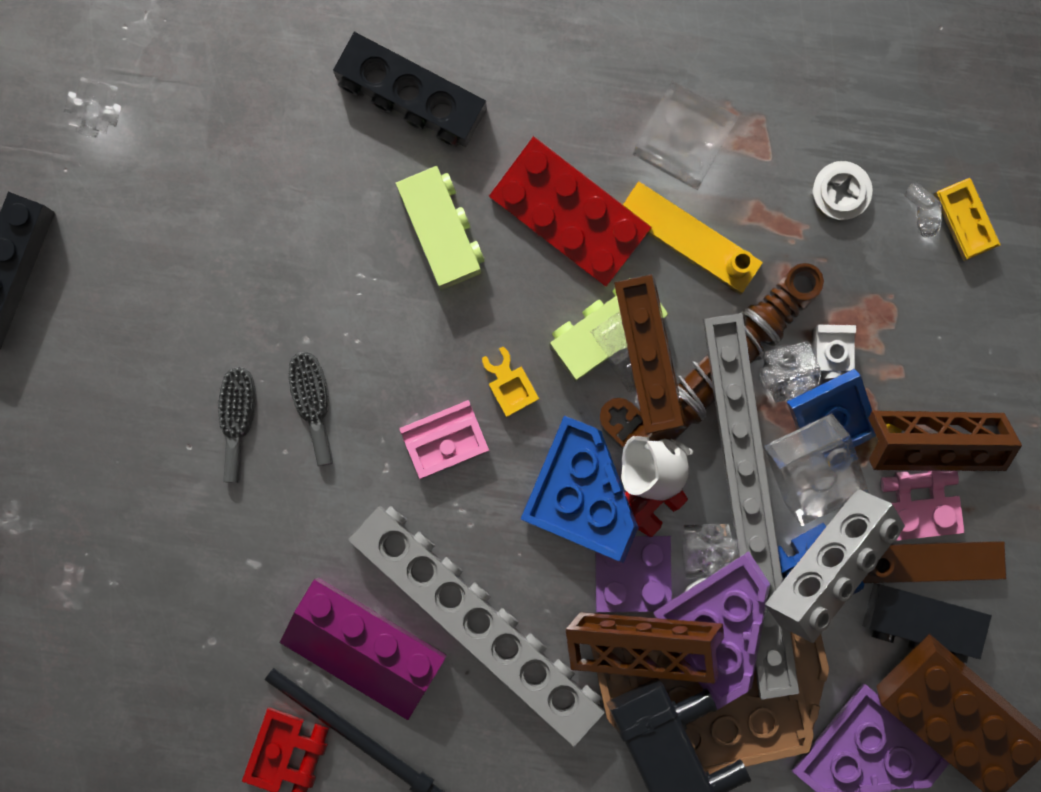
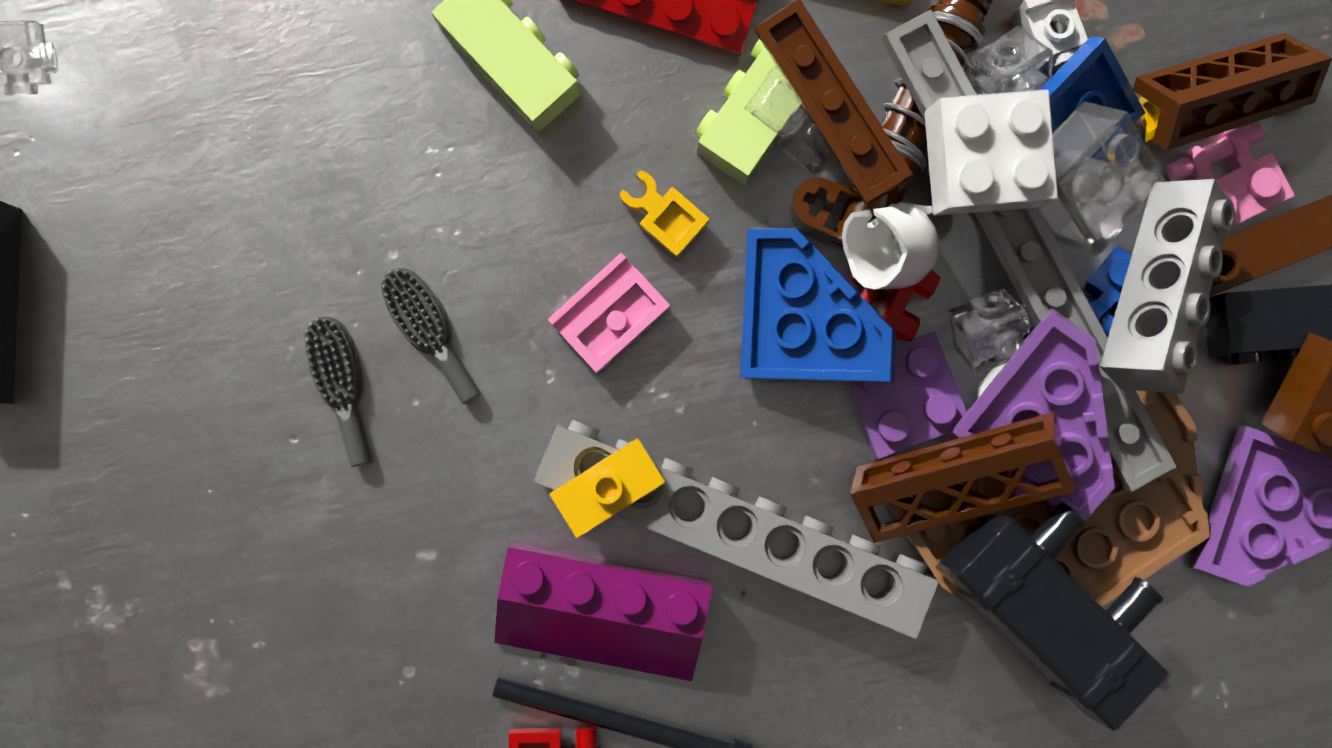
camera: 20 degrees left, 0 degrees up
none -> yellow plate [549,438,665,538]
none -> white brick [924,90,1058,216]

